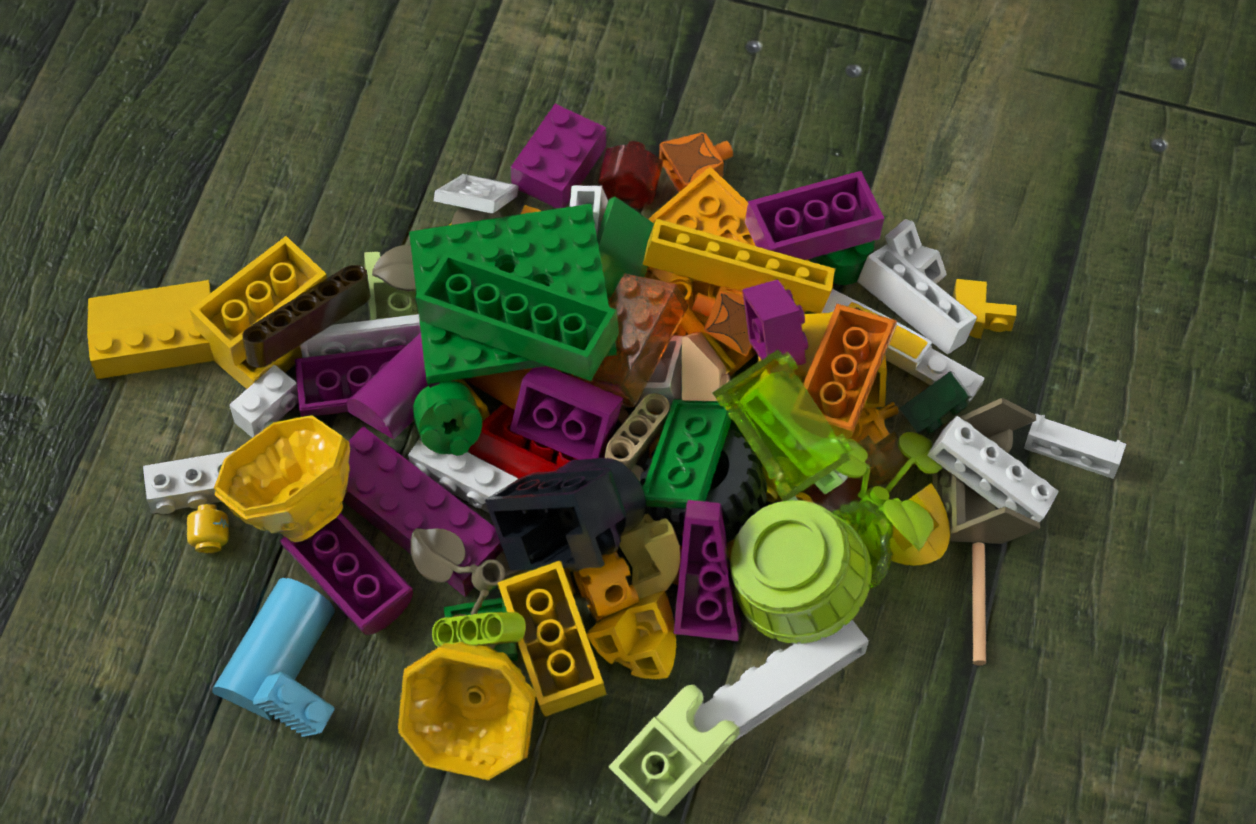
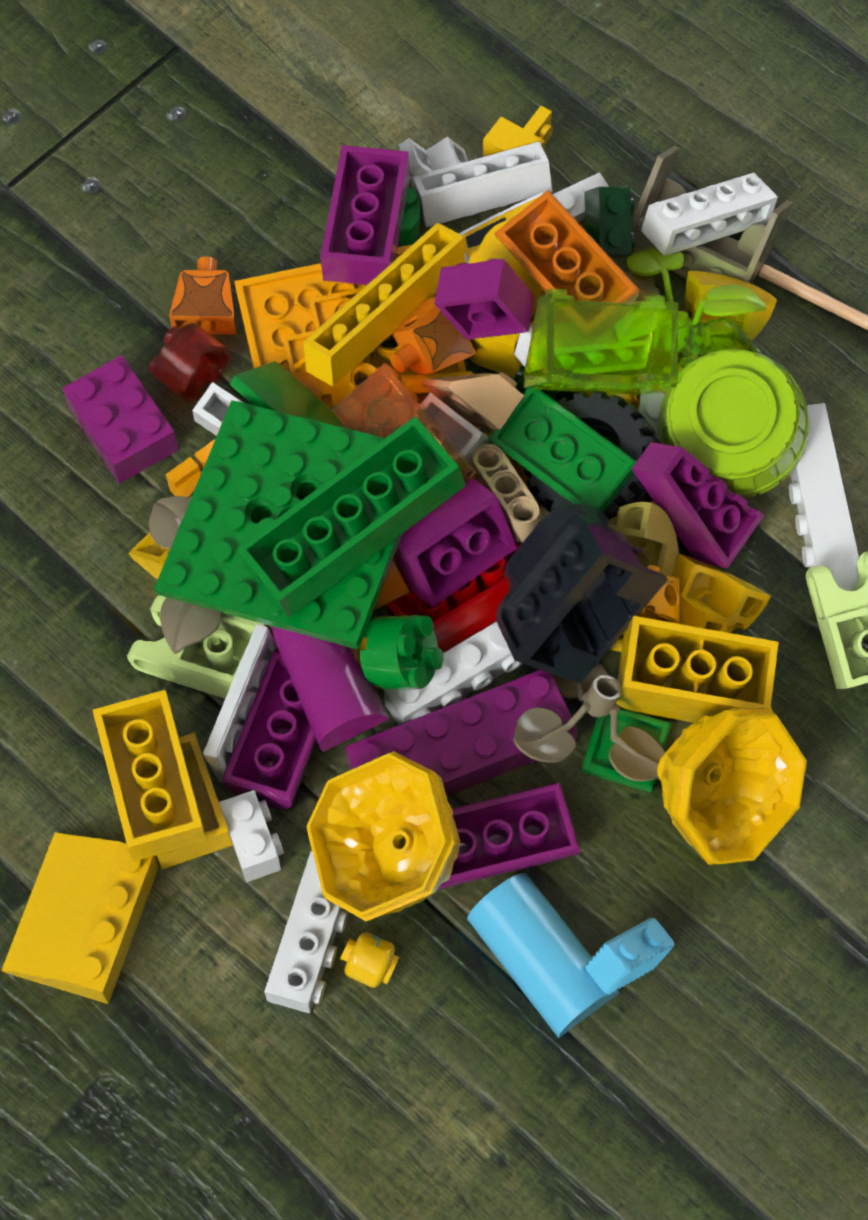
camera: 60 degrees left, 5 degrees up
dark brown beam [242,265,371,367] -> none
lime beam [432,612,526,647] -> none
white tile [434,174,518,213] -> none
white container [1024,414,1126,479] -> none

